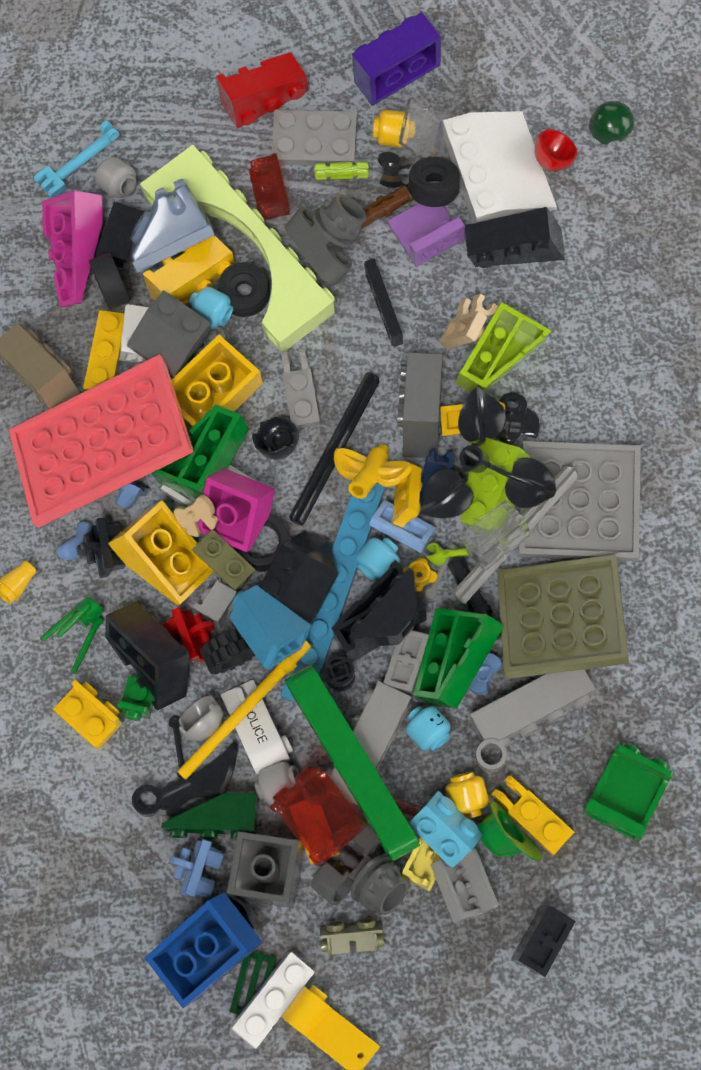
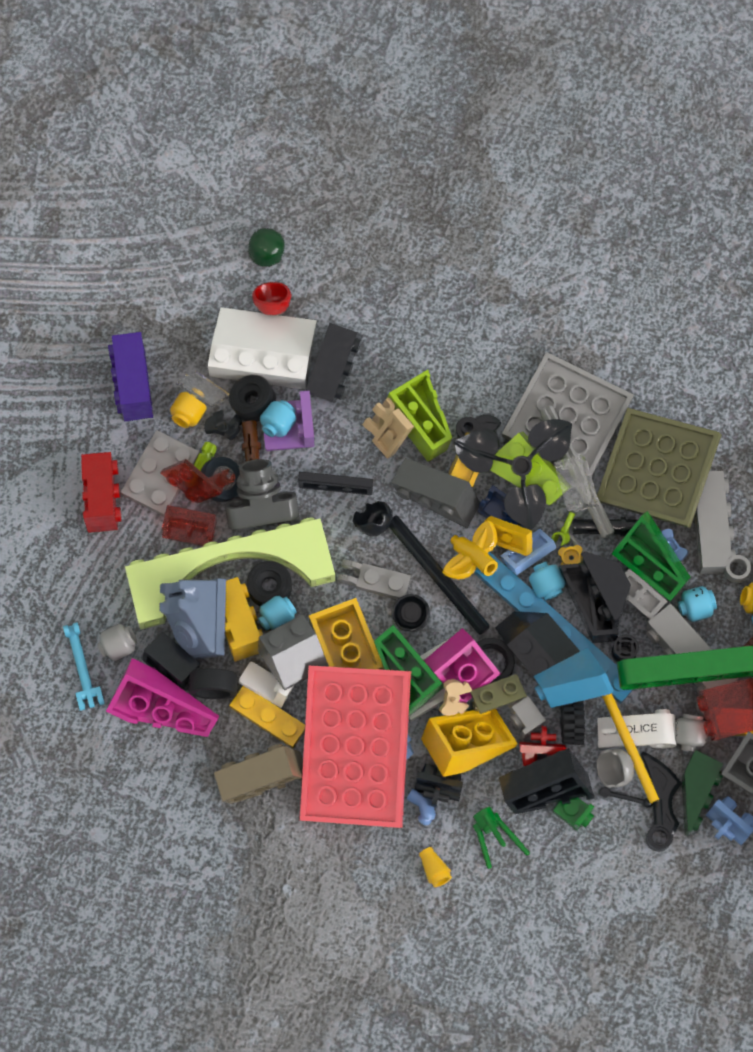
camera: 75 degrees left, 0 degrees up
yellow bracket [53,680,122,750] -> none
none -> clear red plate [160,457,240,504]
none -> medium azure head [260,400,297,437]
none -> black hair [352,501,393,537]

